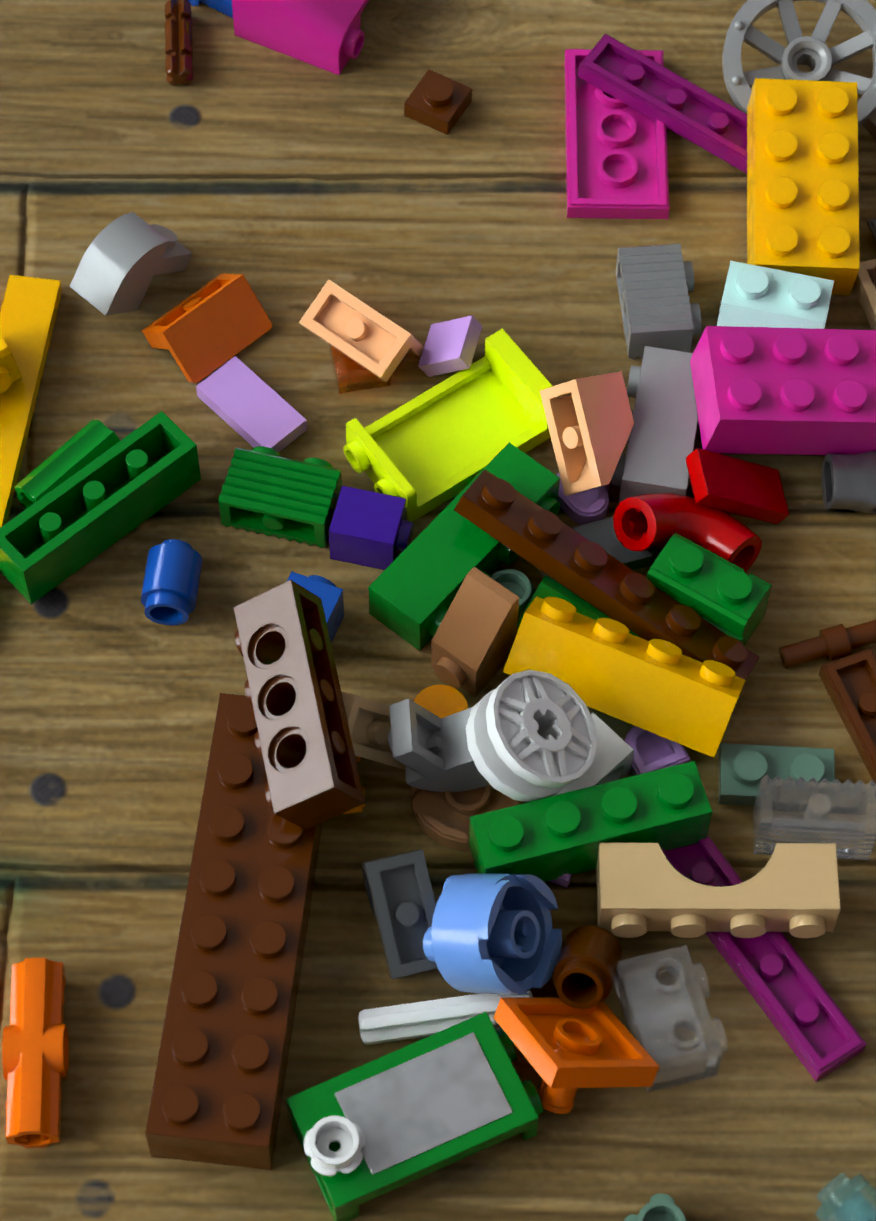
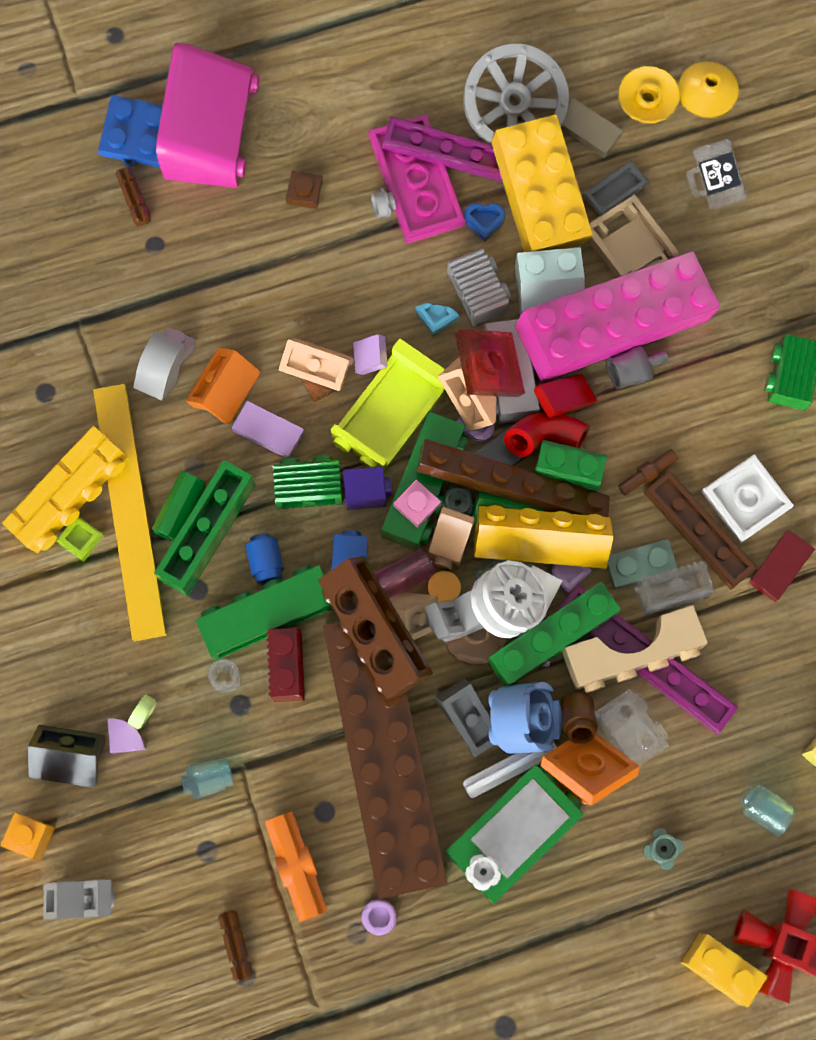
camera: 20 degrees left, 15 degrees up
none -> green brick [195,565,334,661]
none -> clear bush [208,659,241,694]
none -> dark red brick [266,628,305,702]
none -> lavender tile [362,899,397,935]
none -> light grey plate [371,188,396,219]
none -> clear pink axle [374,548,436,598]
none -> bright pink plate [393,480,441,528]
none -> medium azure tile [415,303,459,336]
none -> clear red tile [455,328,525,397]
none -> blue tile [464,203,505,242]

